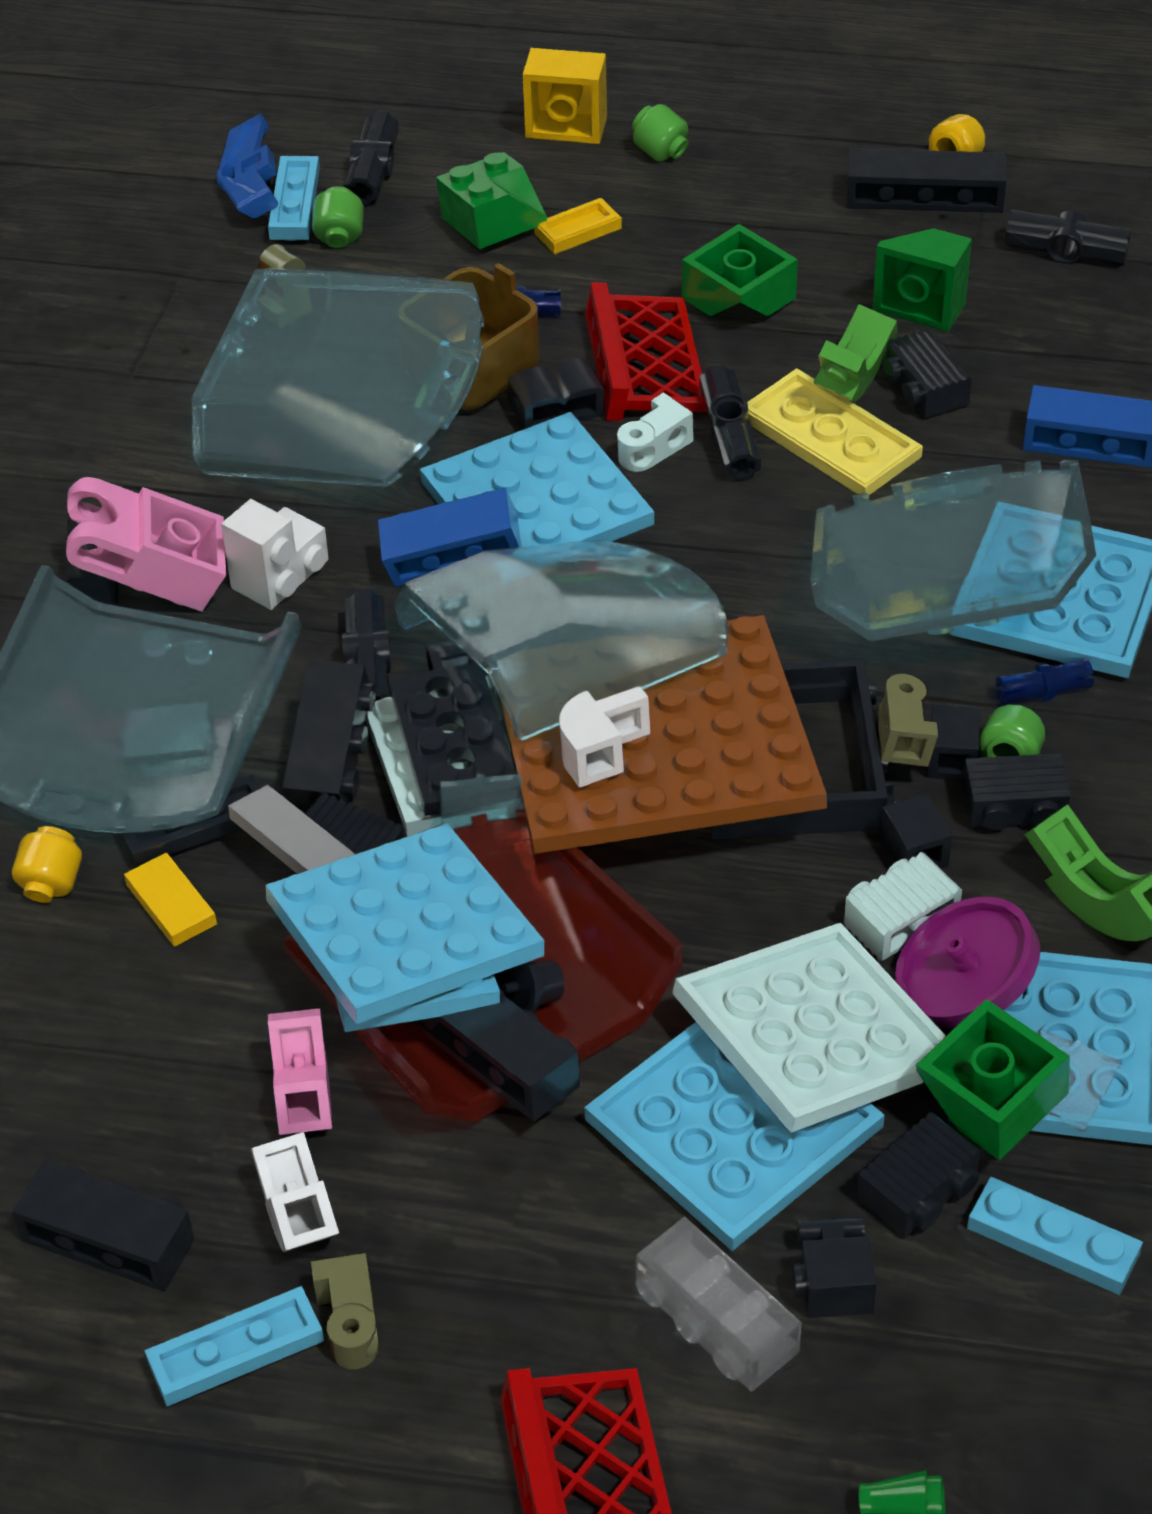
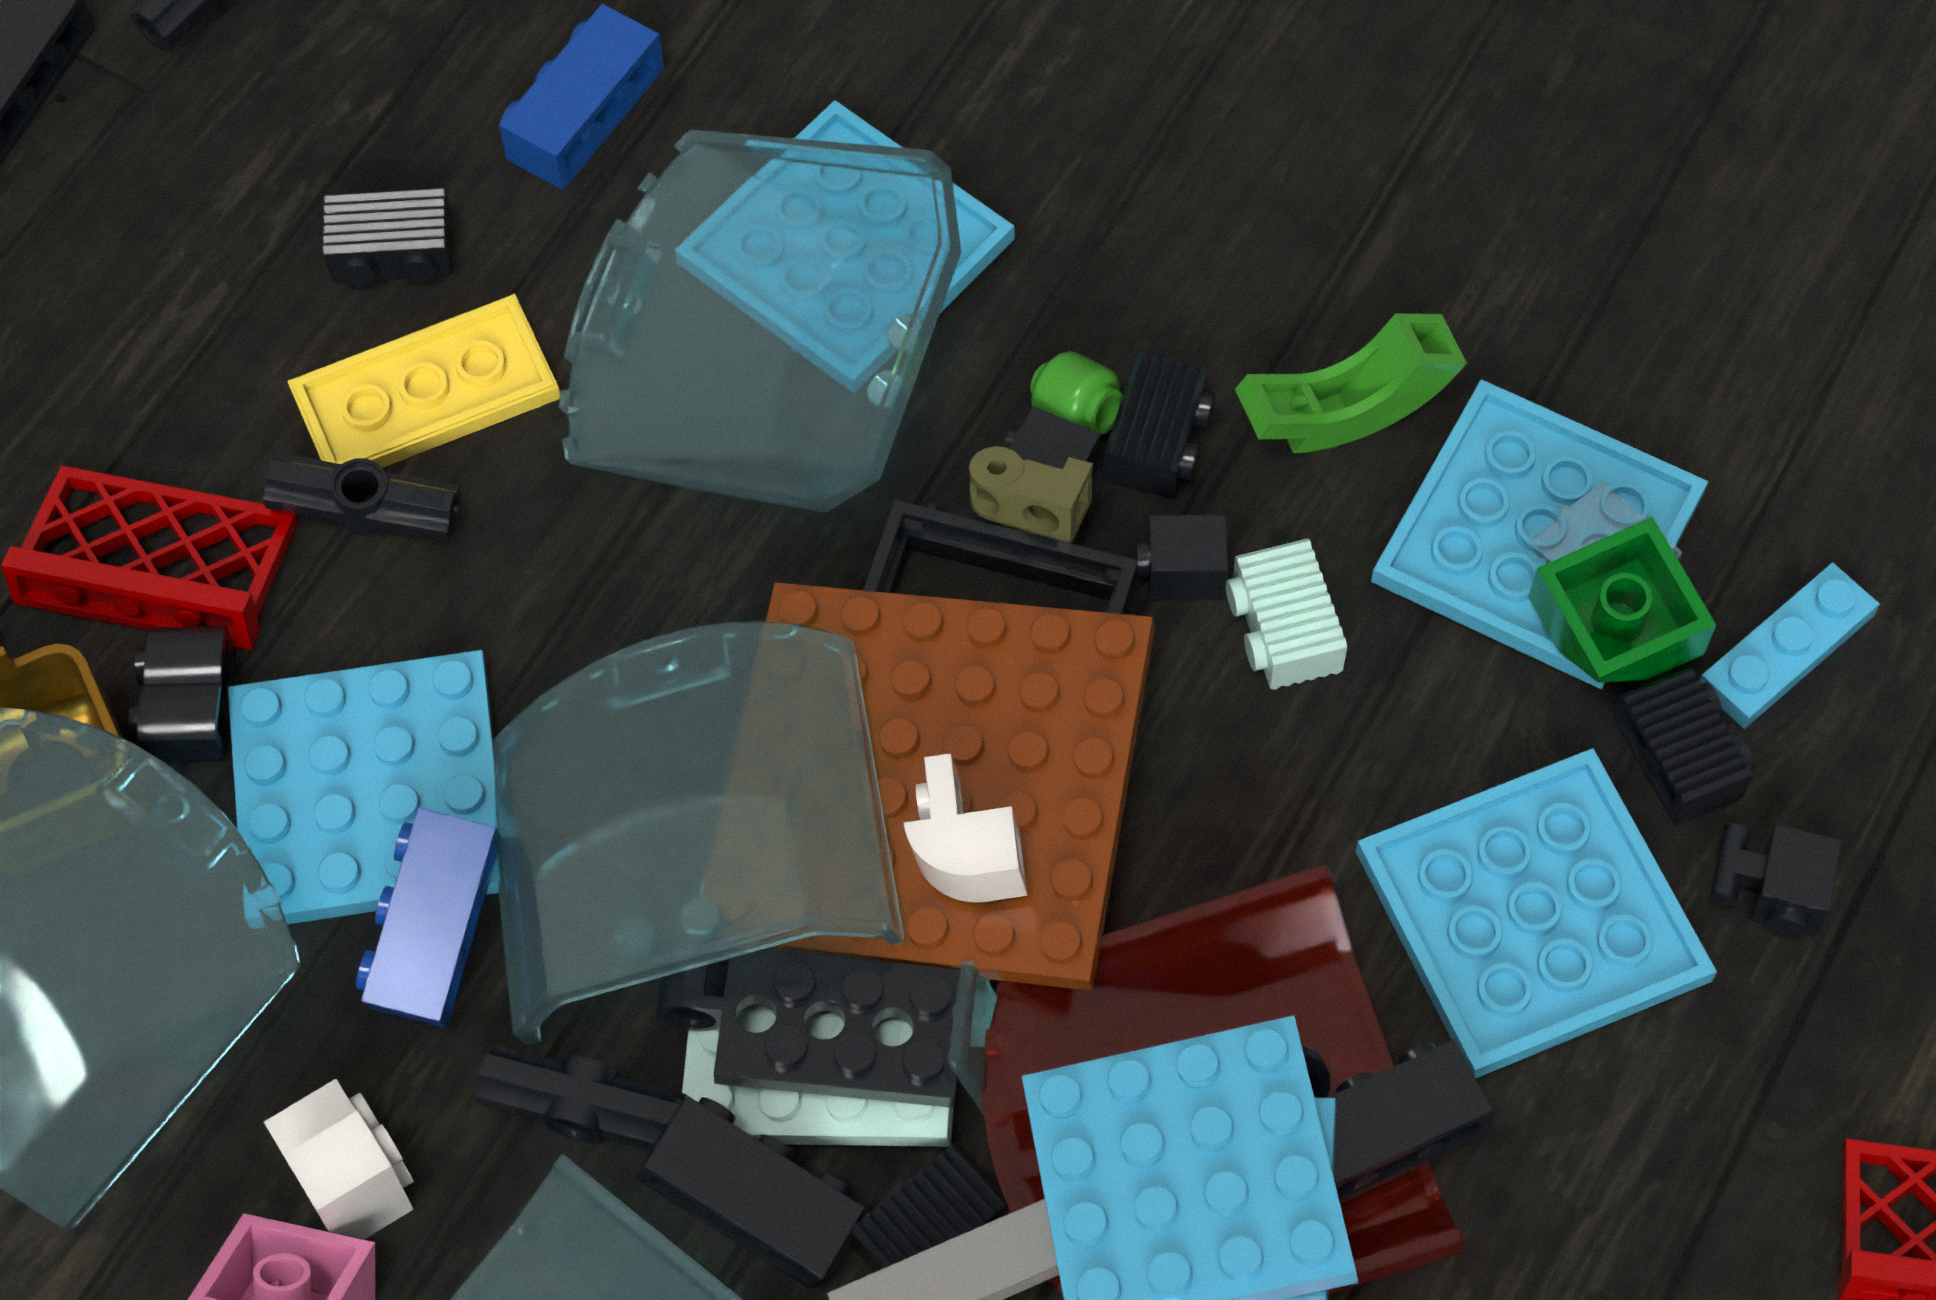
camera: 70 degrees left, 15 degrees up
light aqua leg [617,393,693,472] -> none
clear brick [636,1216,802,1392] -> none
light aqua plate [672,923,946,1133] -> none
green slope [682,224,798,316] -> none
bright green arch [814,304,898,402] -> none
green slope [872,228,972,332] -> none
magenta piece [895,897,1040,1029] -> none
clear blue pin [996,658,1094,706] -> none

